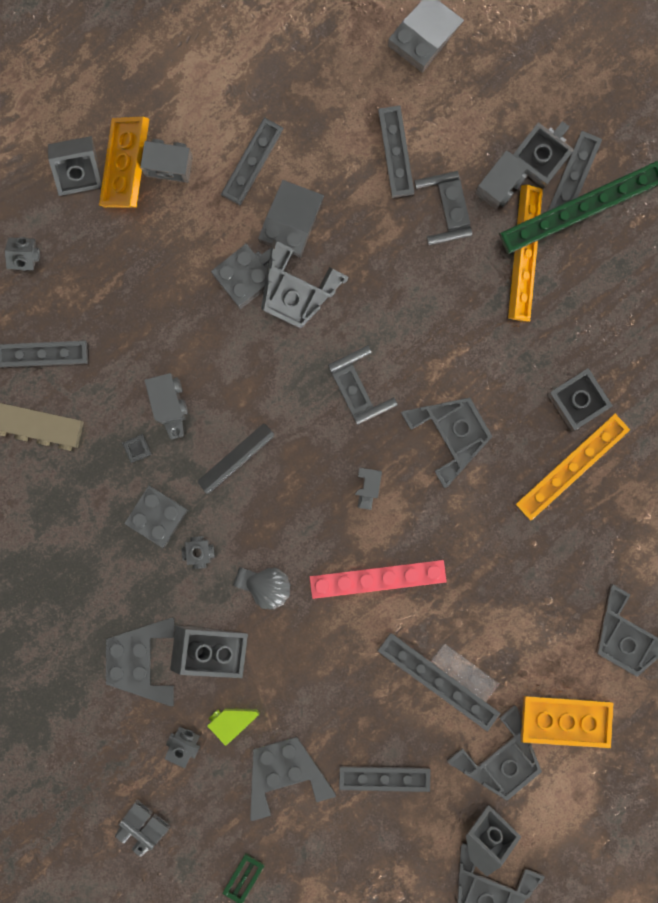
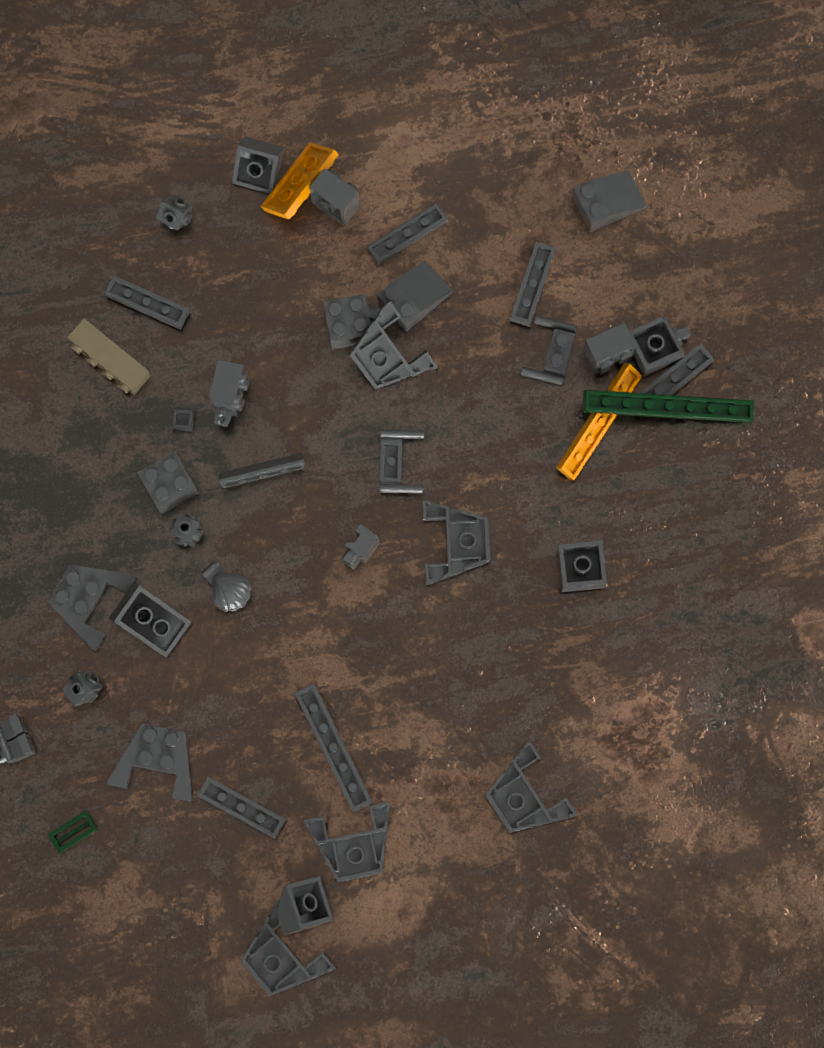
camera: 30 degrees right, 10 degrees down
lime slope [207,708,260,746] -> none
coral plate [310,560,446,599] -> none
clear plate [431,643,499,702] -> none
light orange plate [515,413,630,521] -> none
light orange plate [521,696,613,748] -> none

